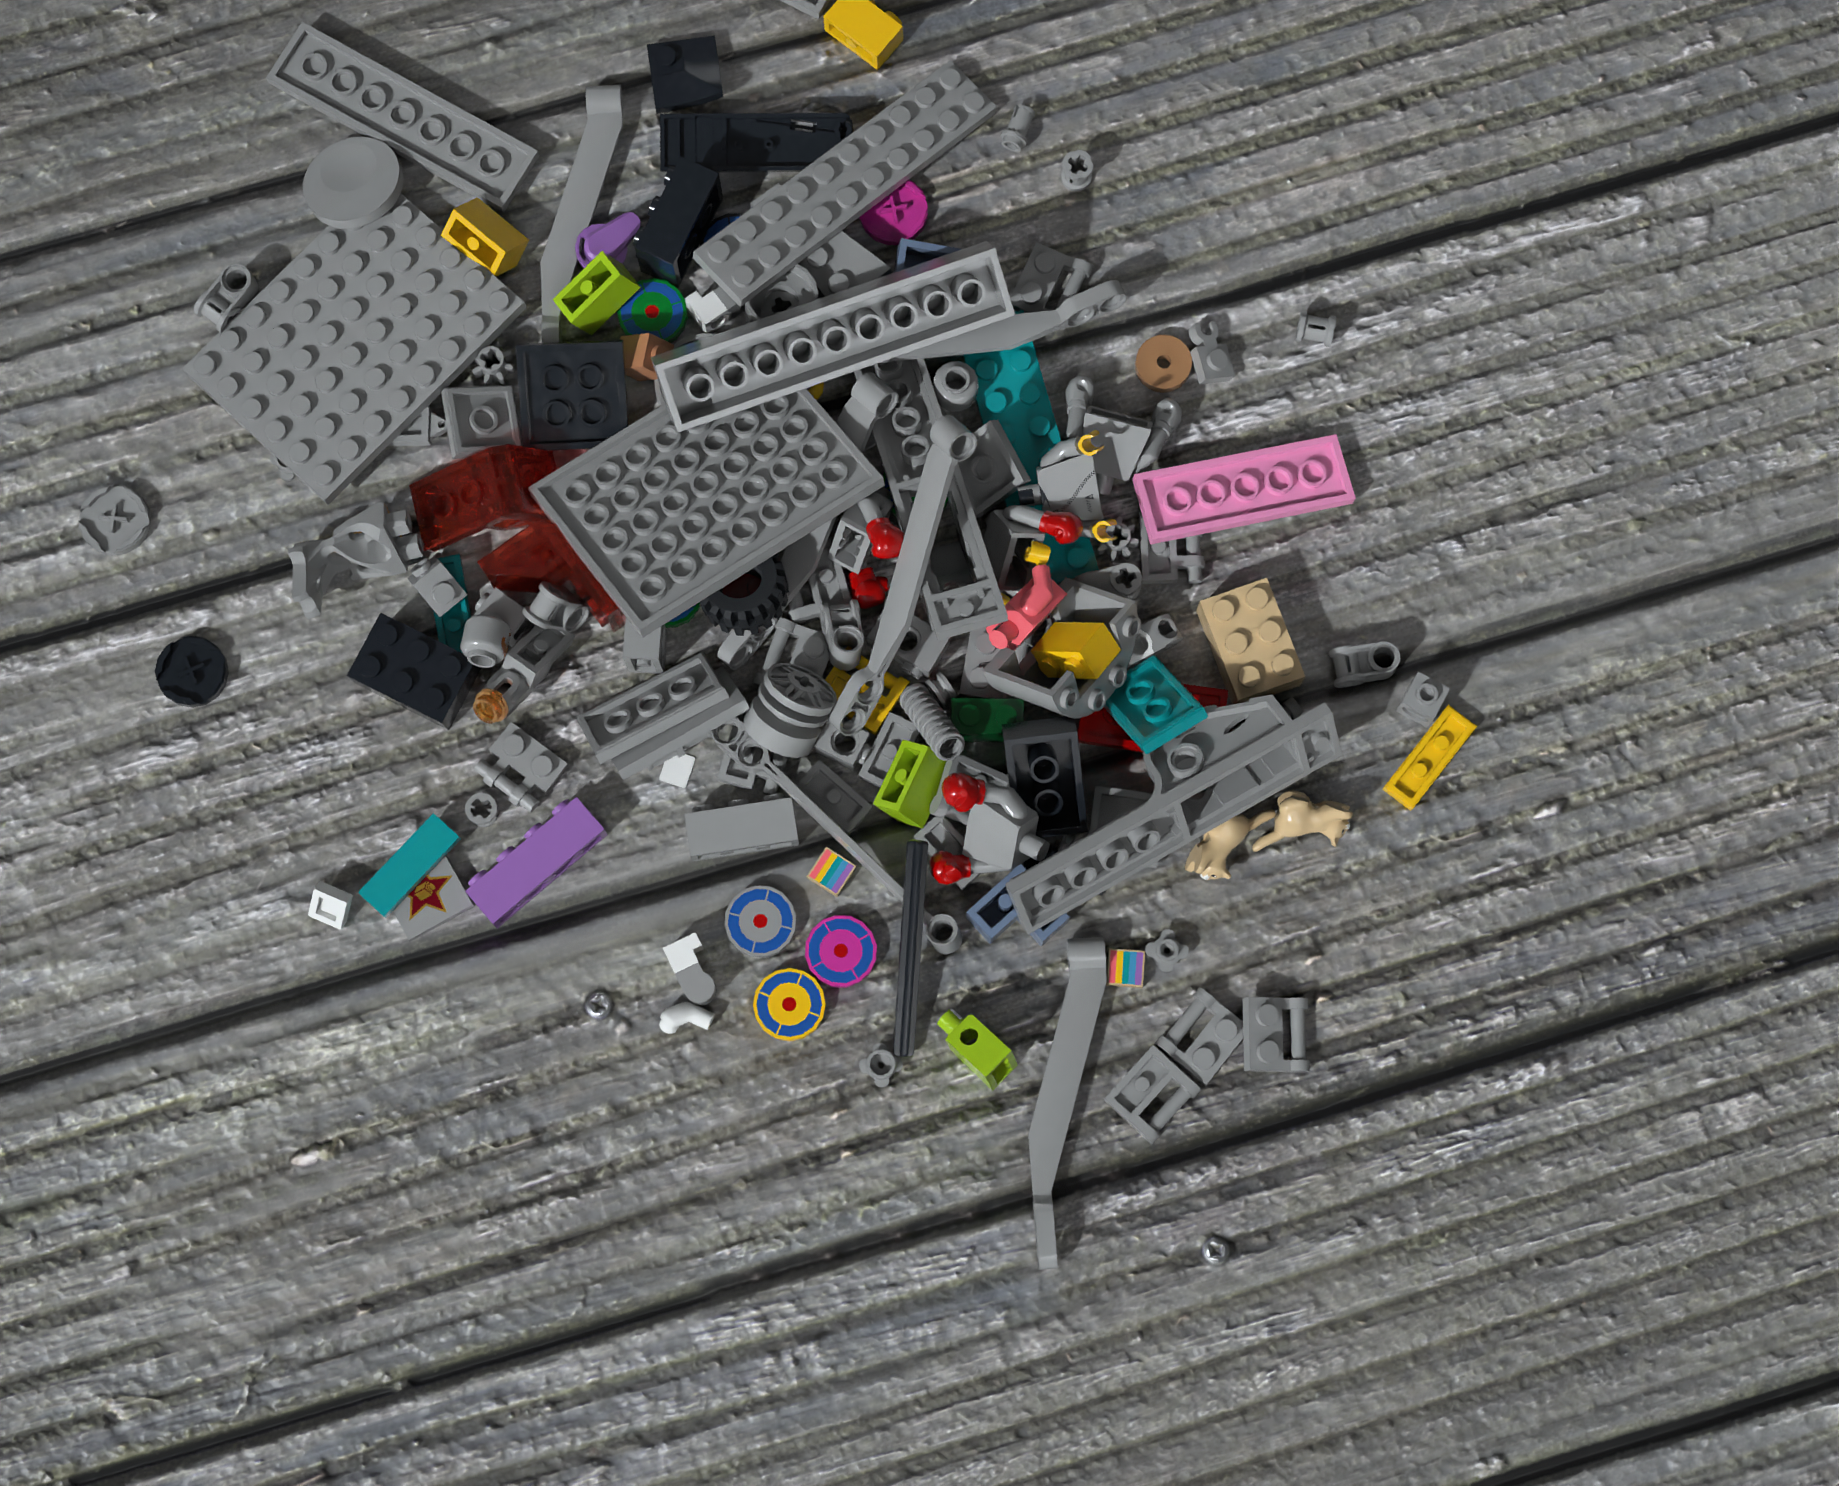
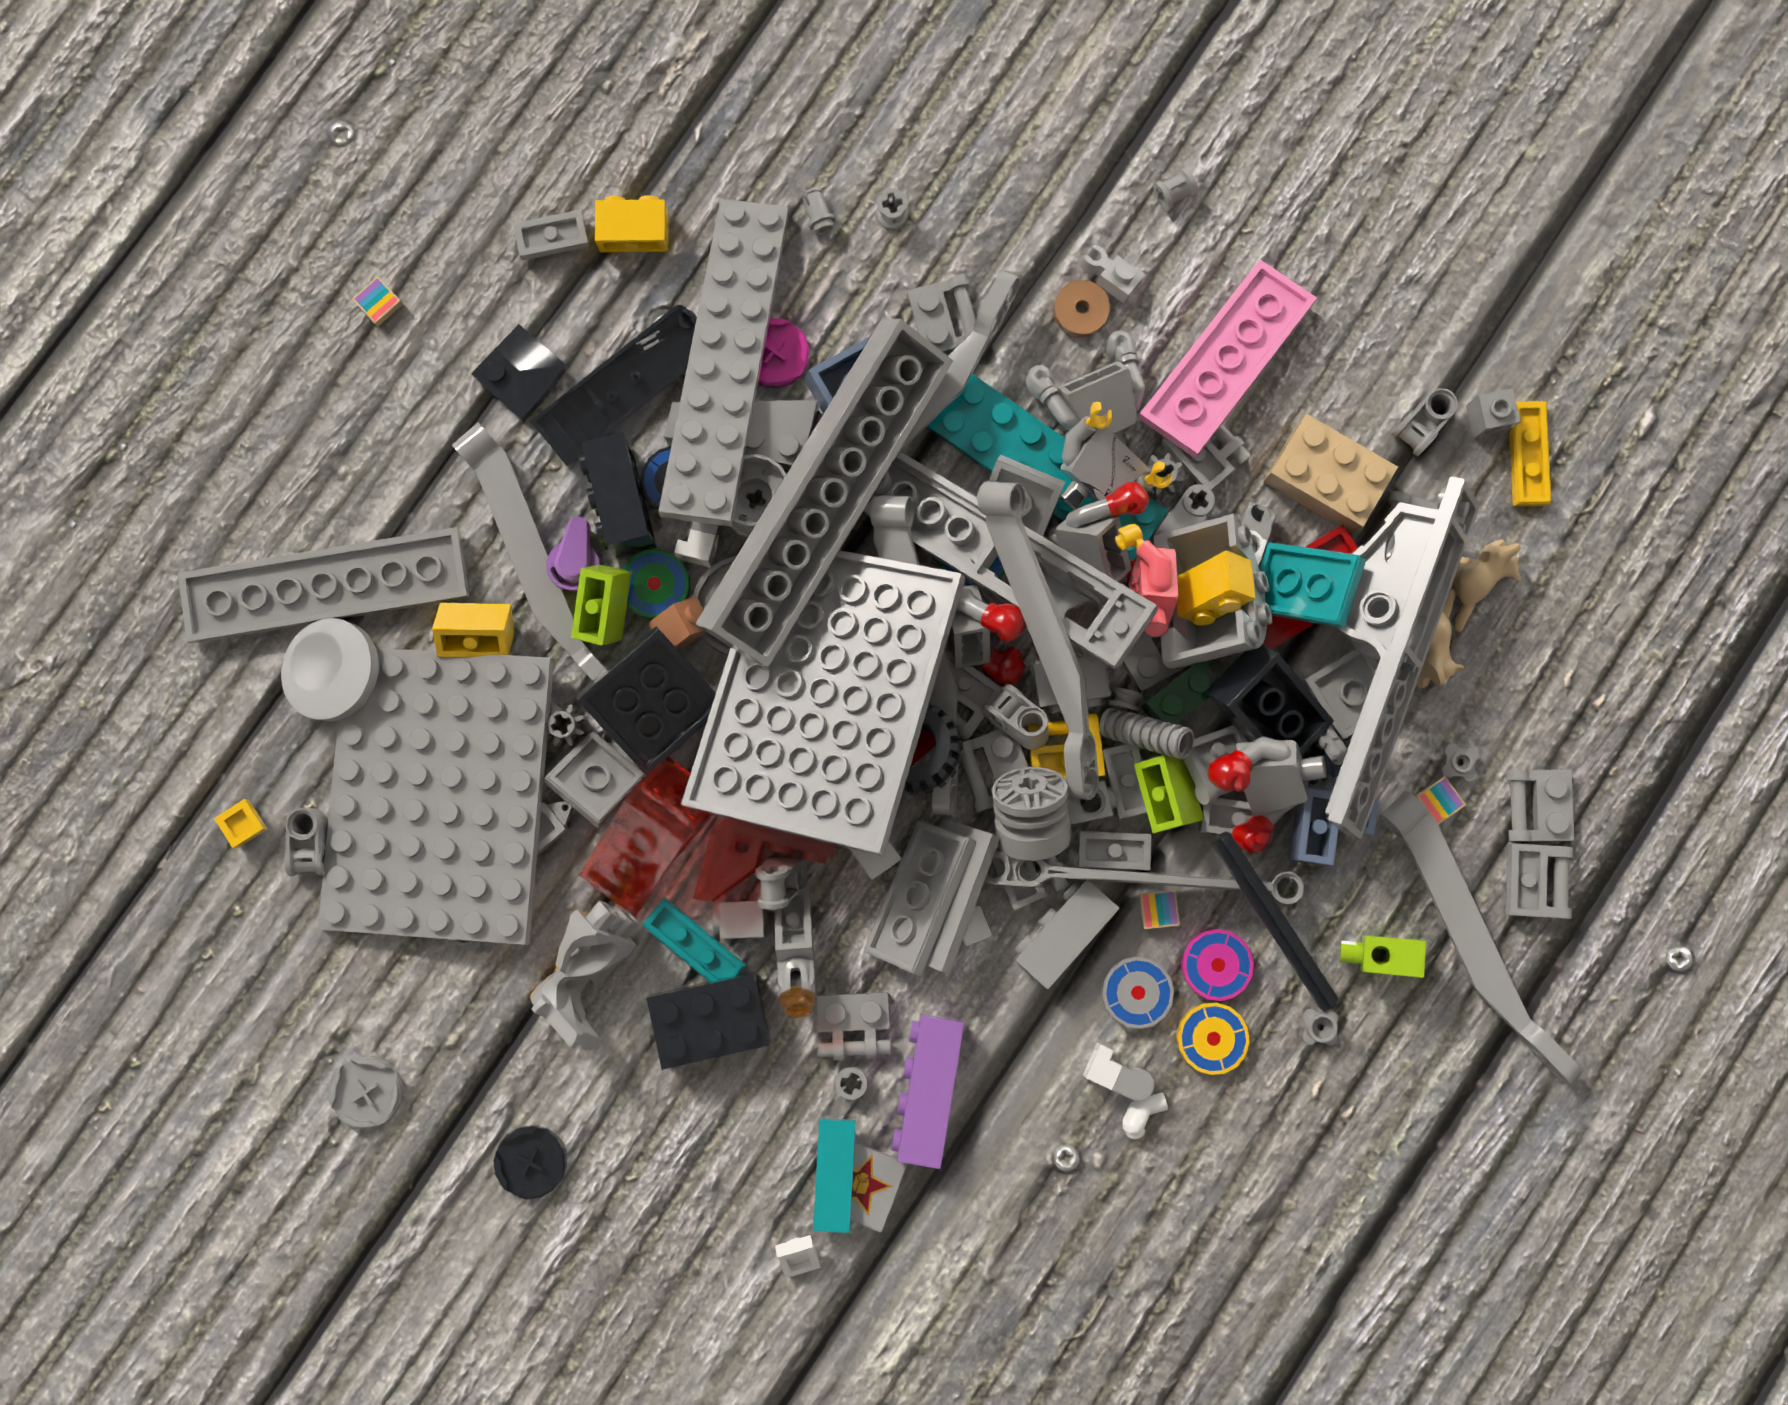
camera: 40 degrees left, 5 degrees up
light grey bracket [408,557,467,617] -> none
light grey head [460,611,511,668] -> none
light grey head [933,361,978,412] -> none
light grey plate [1243,997,1310,1073] -> none
none -> yellow plate [214,799,267,849]

